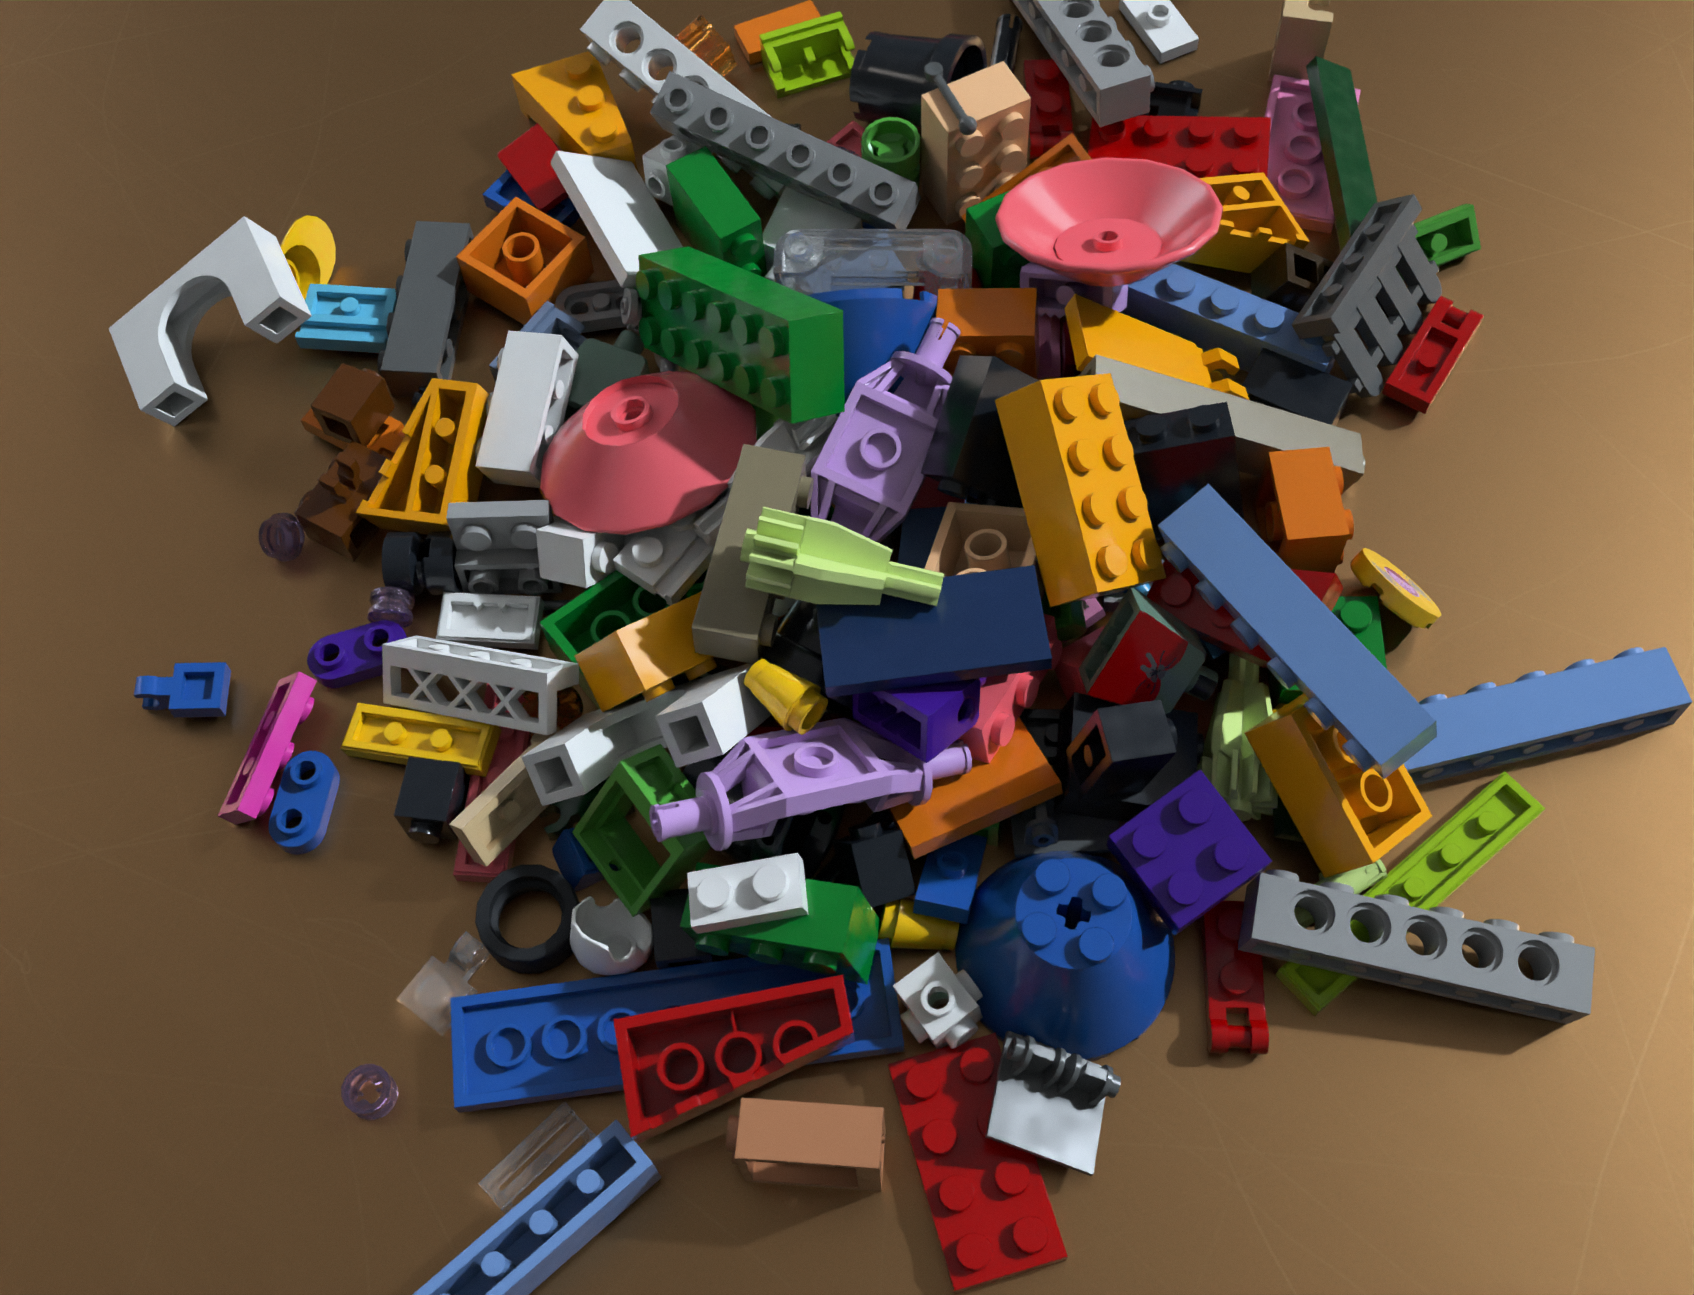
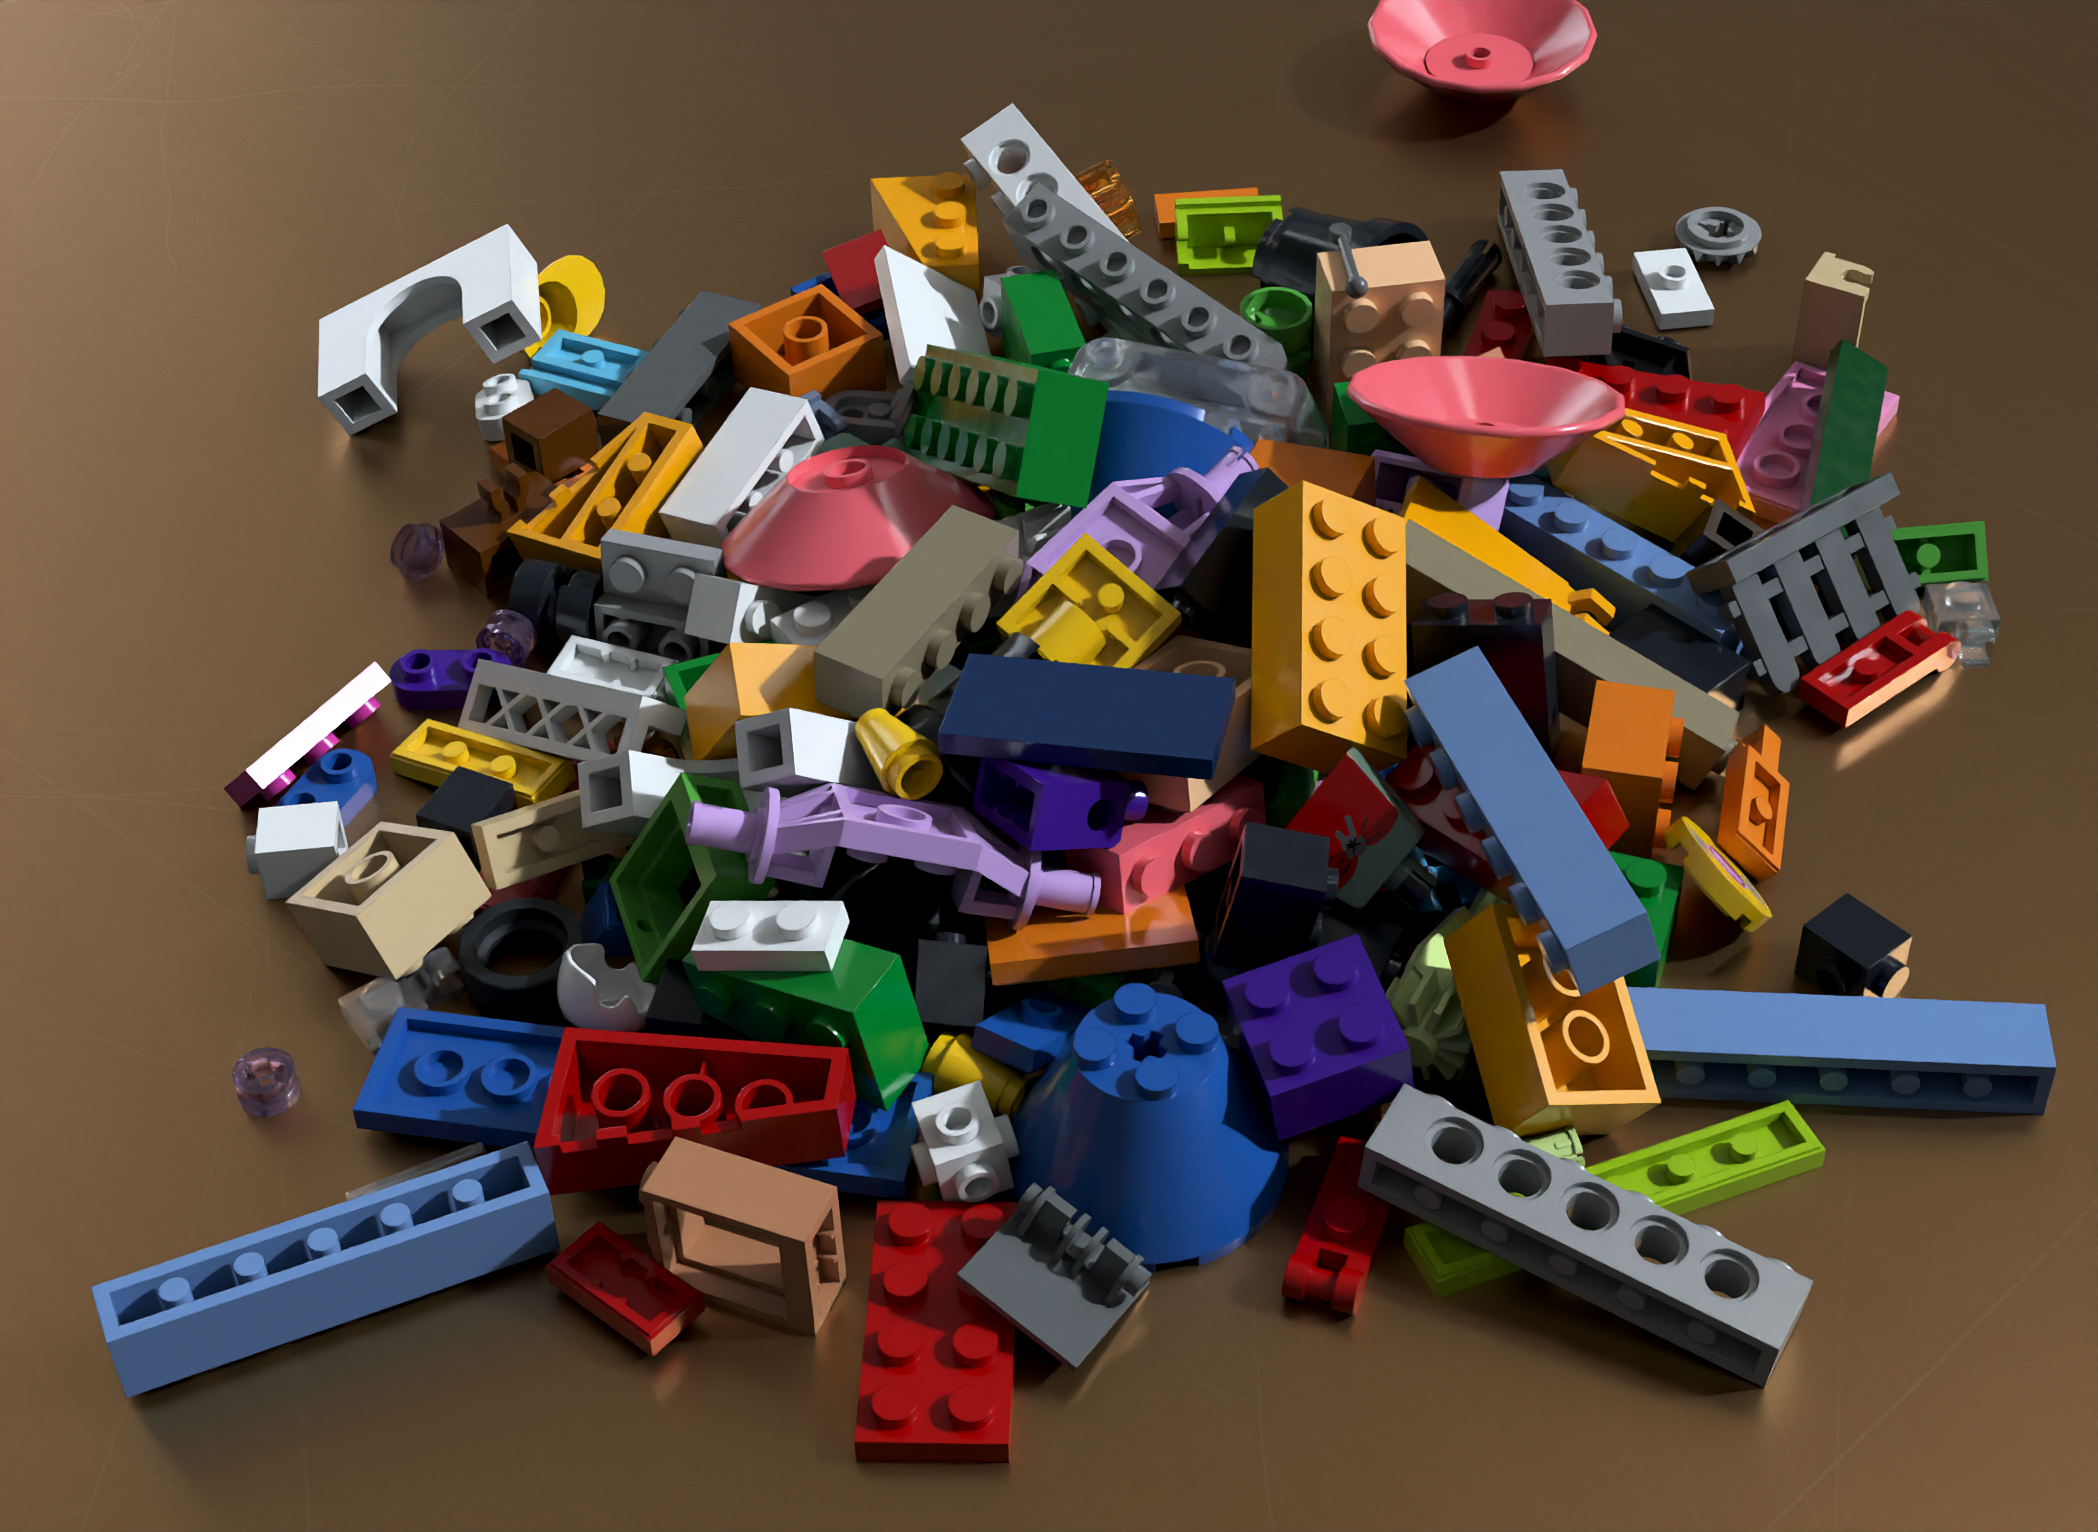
camera: 15 degrees right, 20 degrees down
blue plate [134,662,231,718] -> none
yellowish green piece [740,507,944,606] -> none
none -> white brick [246,801,348,900]
none -> tan brick [285,821,492,980]
none -> white plate [475,373,534,441]
none -> red plate [546,1221,705,1357]
none -> yellow plate [996,532,1182,669]
none -> orange hinge [1717,724,1790,883]
none -> black brick [1794,893,1912,998]
none -> clear plate [1922,581,2001,668]

